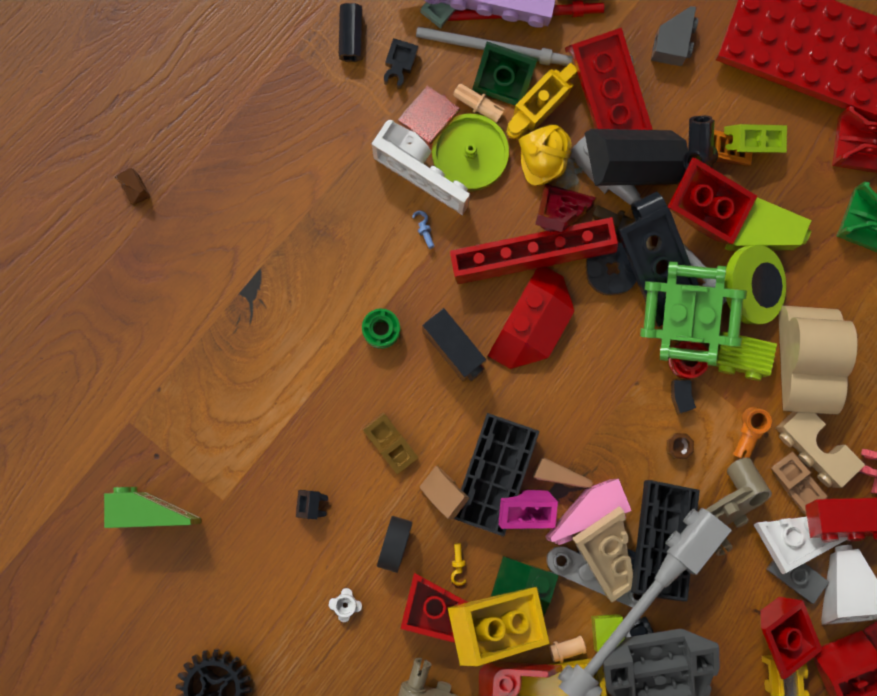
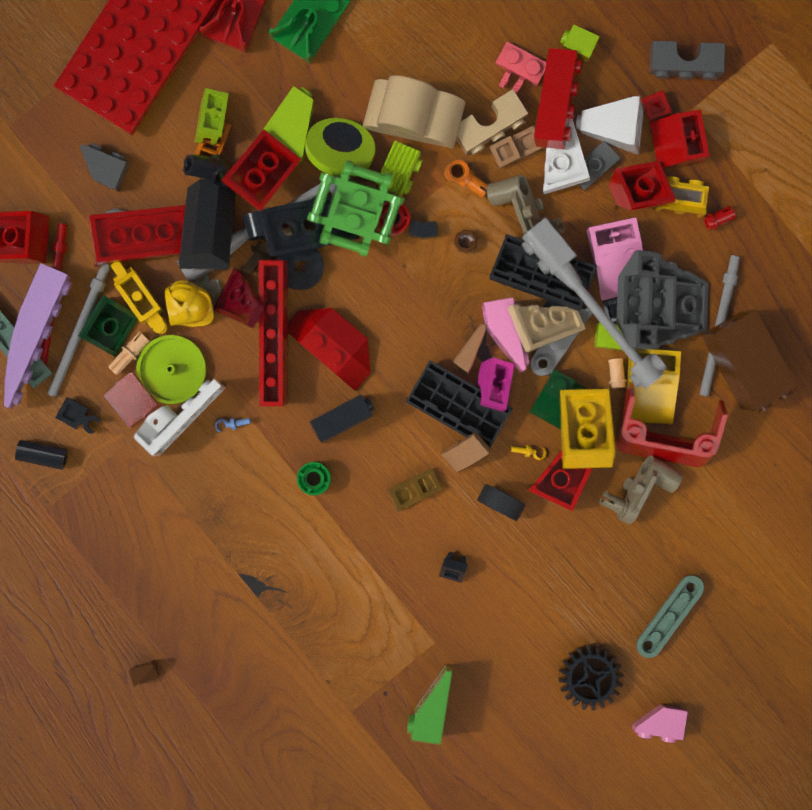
camera: 75 degrees left, 5 degrees up
white plate [329,588,362,622] -> none
none -> bright pink slope [586,218,643,301]

